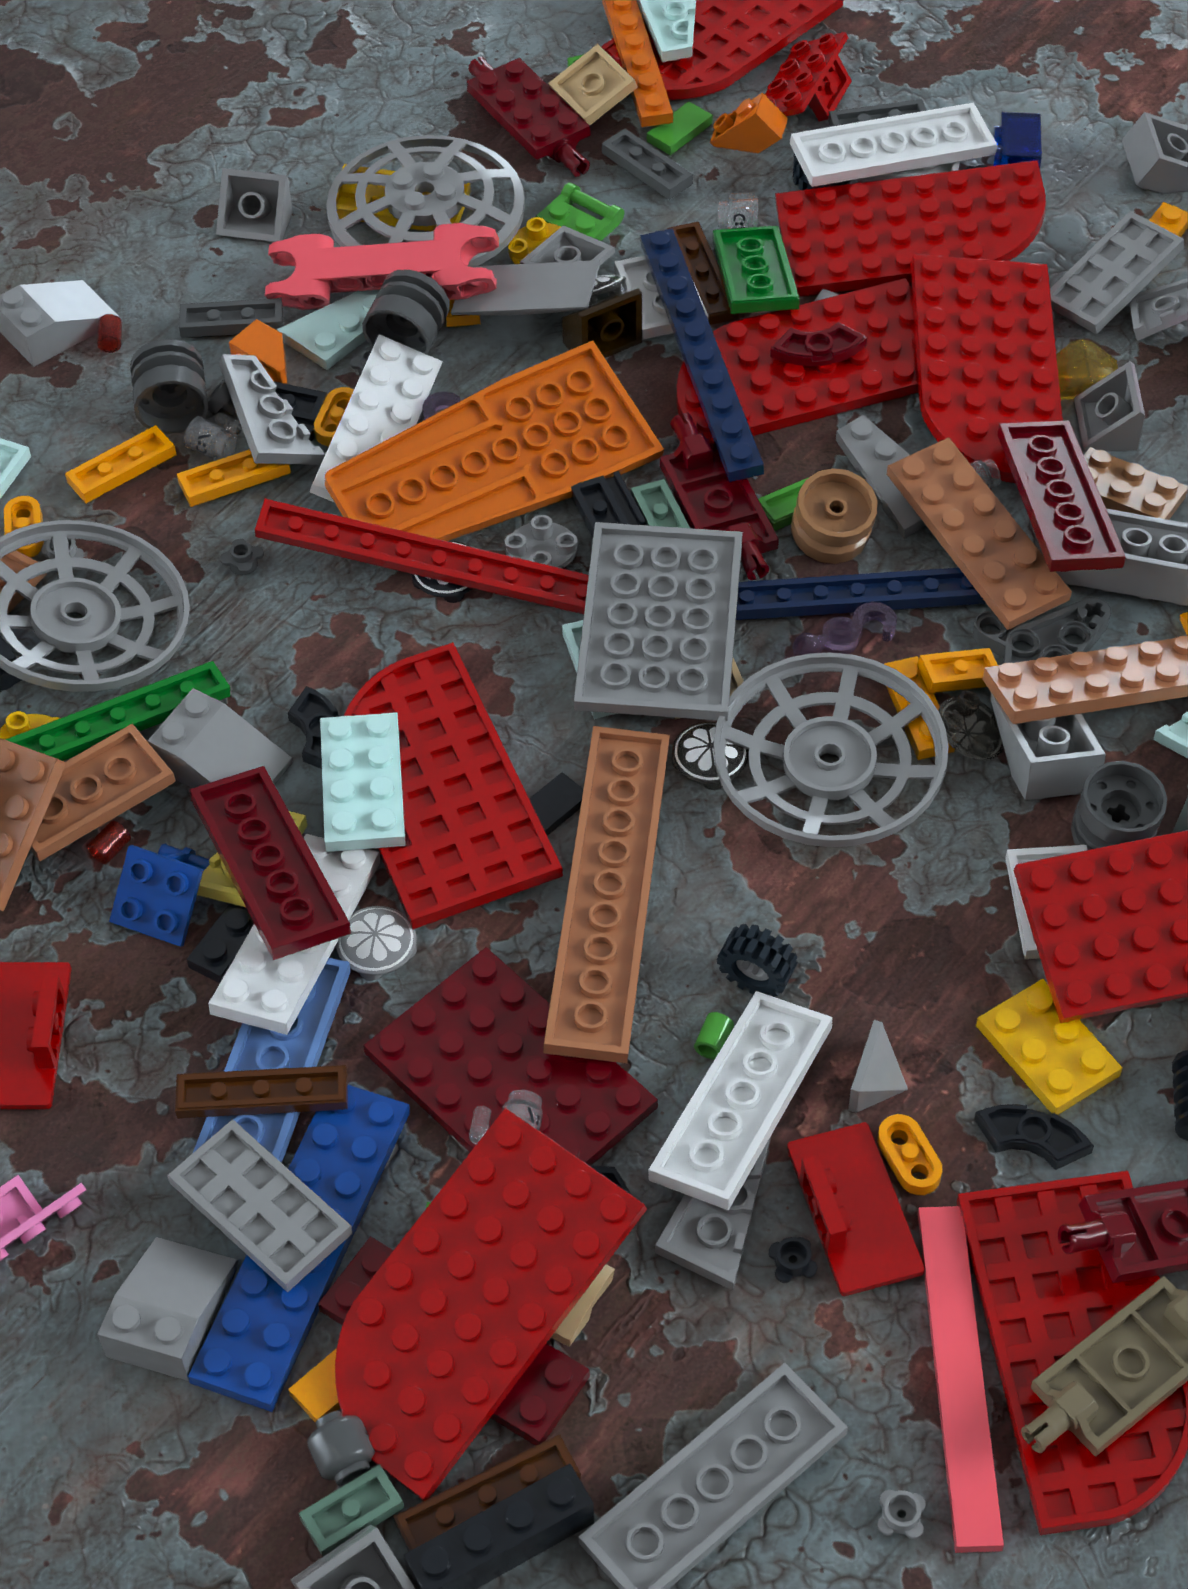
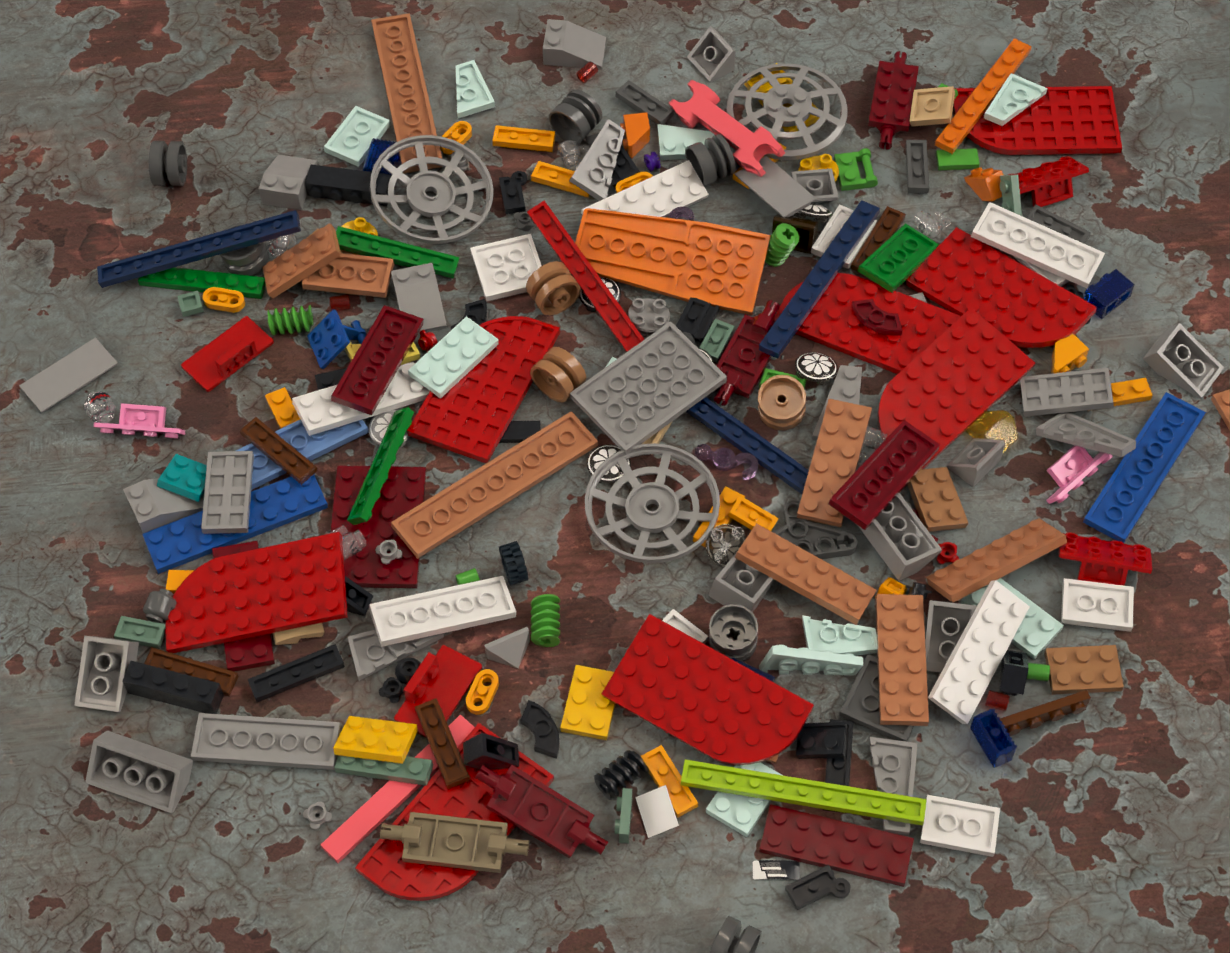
camera: 45 degrees right, 5 degrees up
none -> teal plate [157,454,207,502]
none -> black plate [248,644,345,702]
none -> light orange plate [265,387,300,429]
none -> bright green piece [268,305,313,336]
none -> yellow plate [333,716,418,764]
none -> sand green plate [334,755,433,786]
none -> green plate [347,407,414,525]
none -> light grey plate [375,540,402,564]
none -> black plate [395,657,421,685]
none -> reddish brown tile [415,698,470,789]
none -> red plate [418,330,437,352]
none -> black slope [463,733,519,770]
none -> white plate [470,234,542,302]
none -> black hinge [499,171,527,215]
none -> medium nougat wheel [526,261,581,316]
none -> medium nougat wheel [530,347,586,403]
none -> bright green piece [531,594,560,647]
none -> dark purple bush [644,151,661,172]
none -> bright green piece [765,223,799,267]
none -> clear smoke dish [795,352,838,385]
none -> sand green plate [1000,174,1022,216]
none -> light orange slope [1051,334,1089,374]

